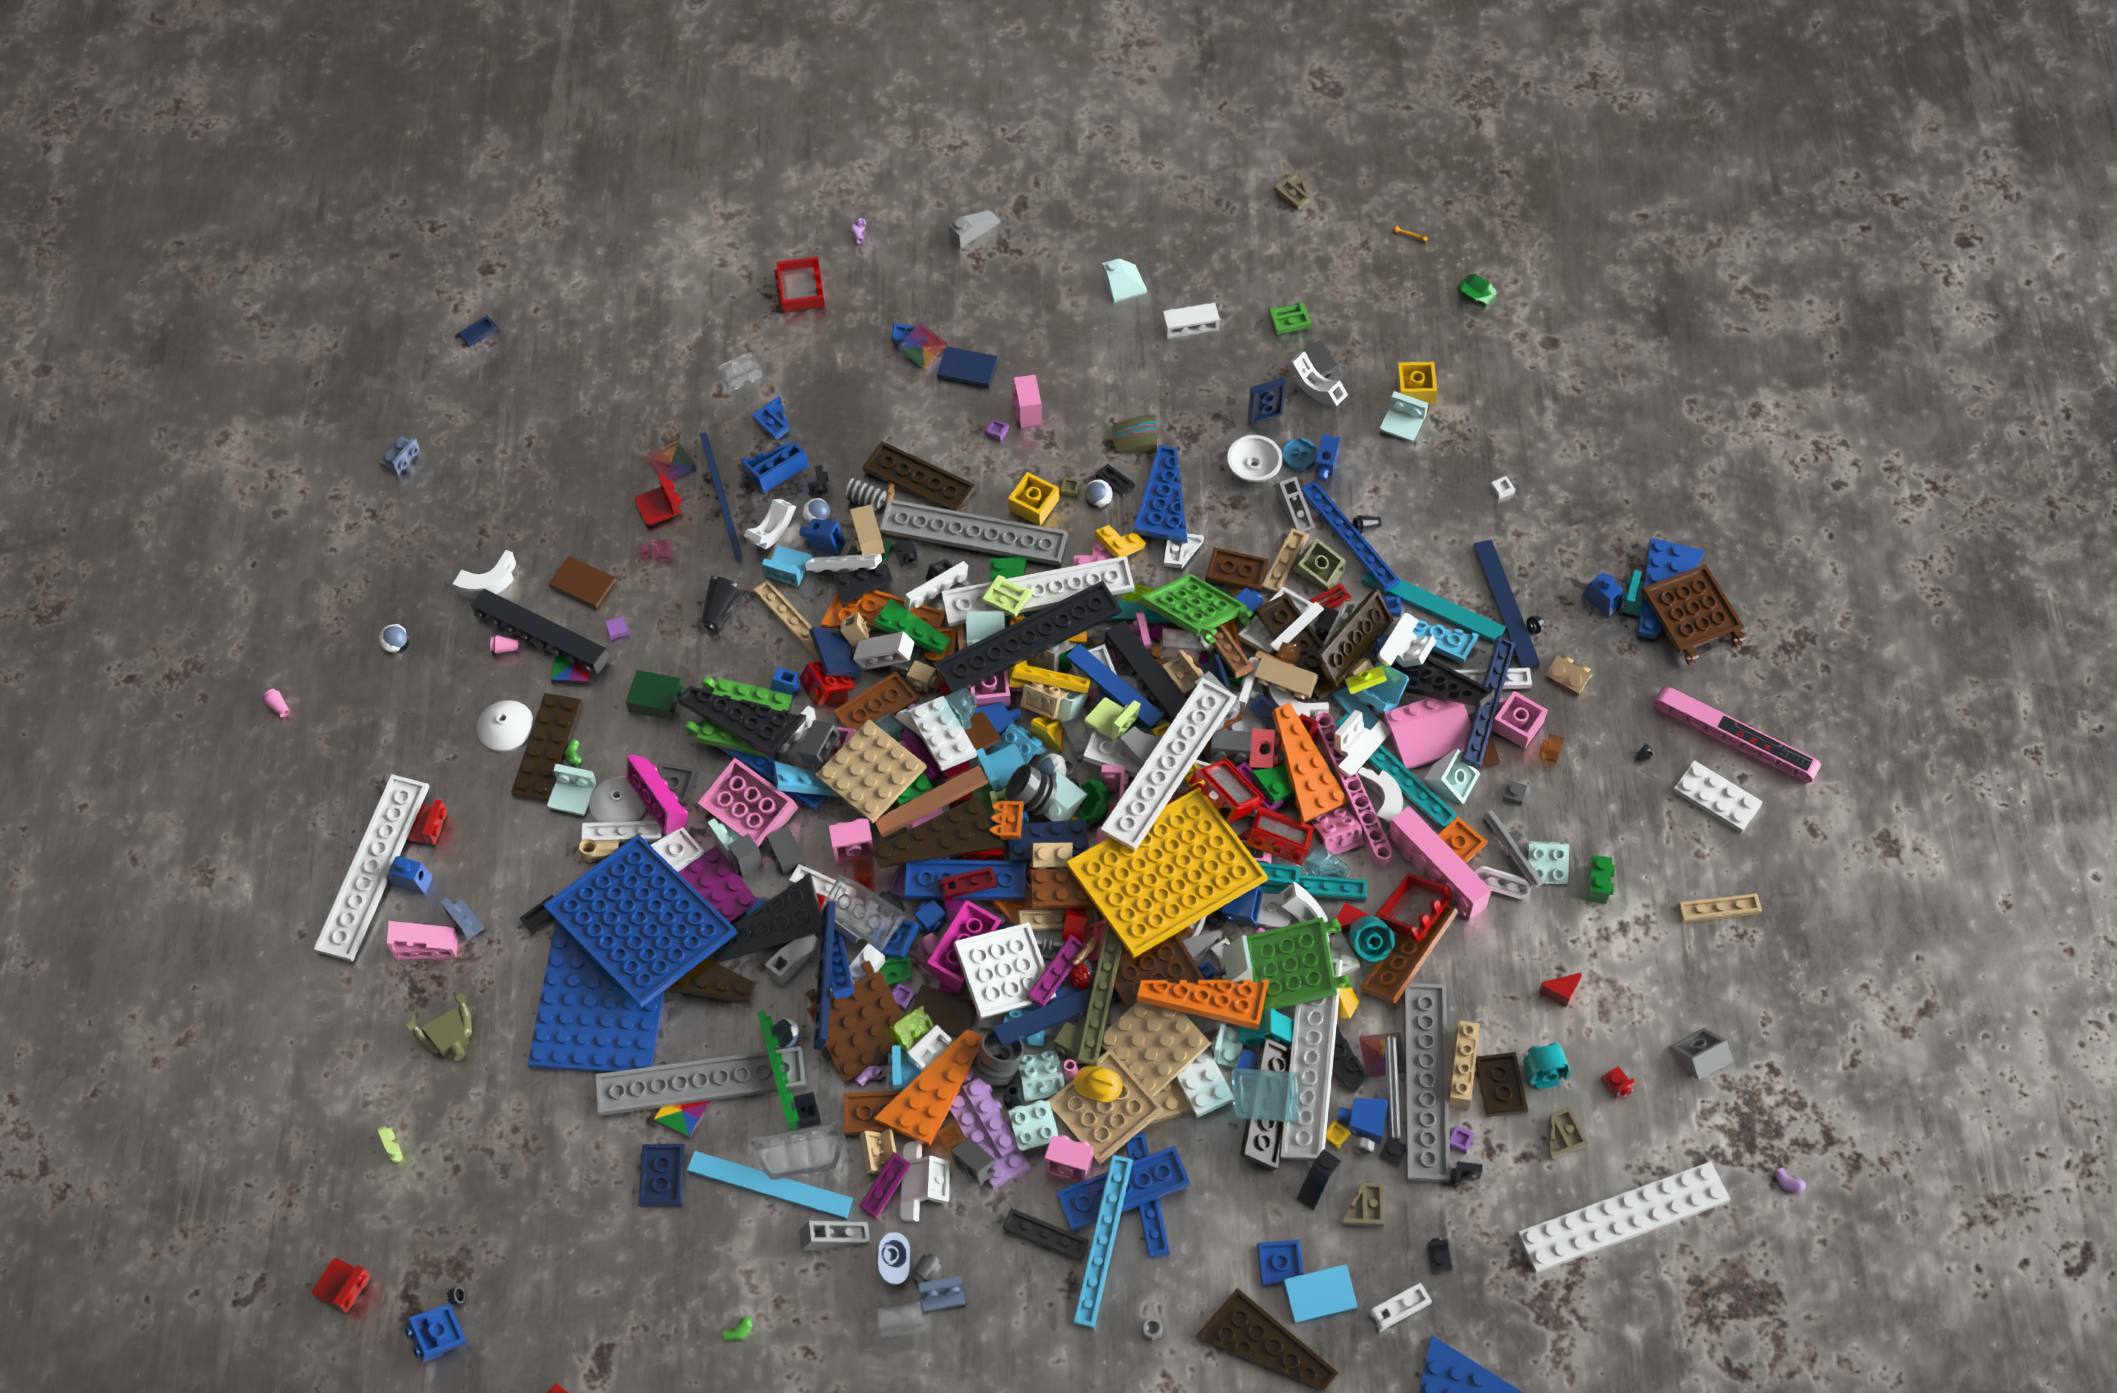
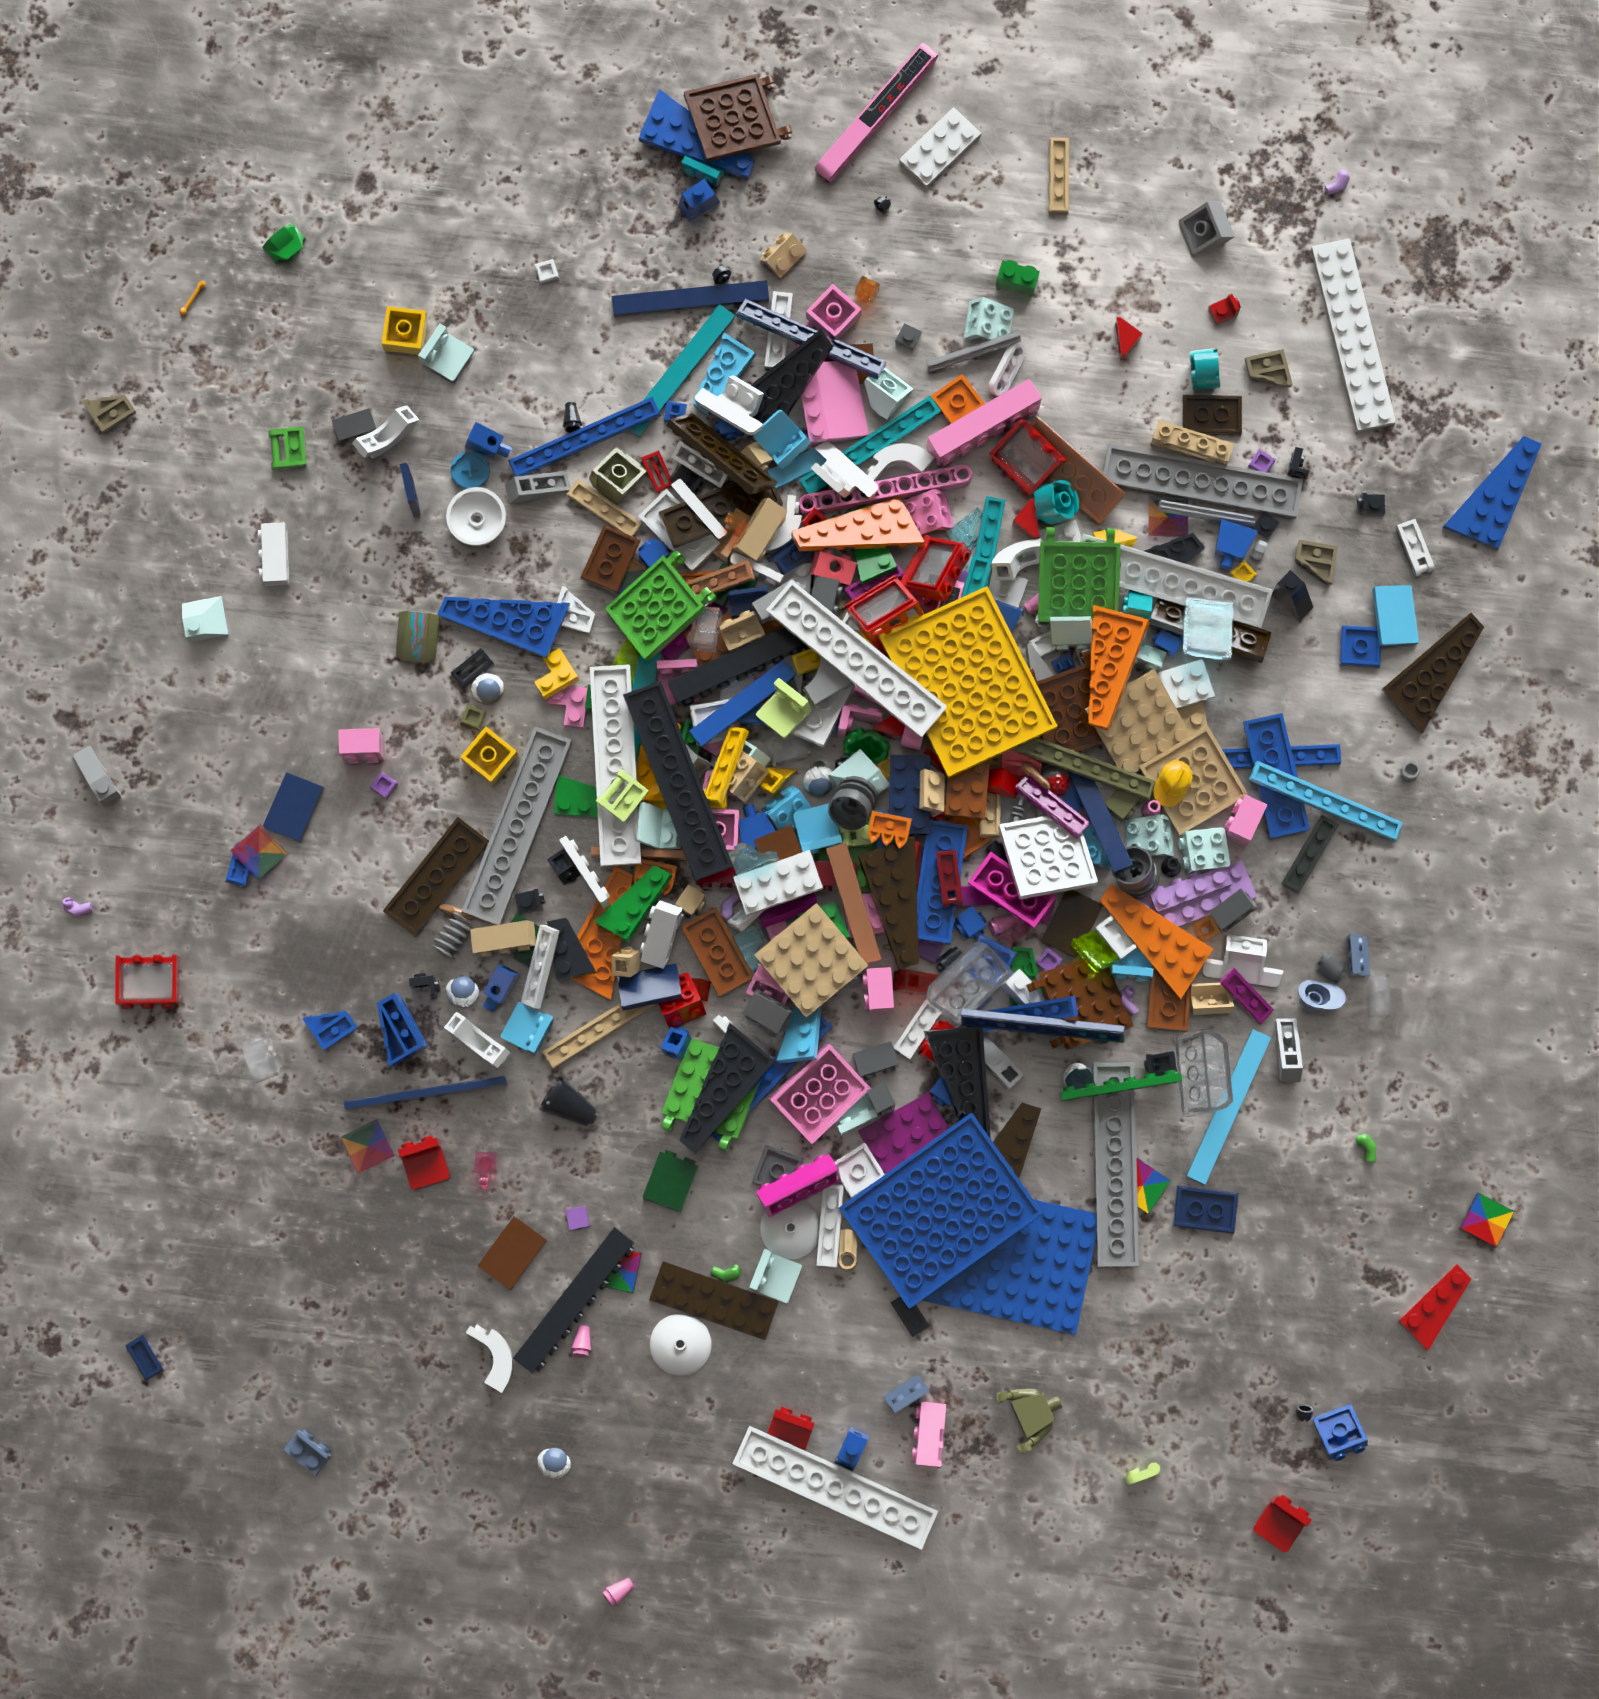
camera: 85 degrees left, 20 degrees up
neon yellow plate [1345,666,1387,694] -> none

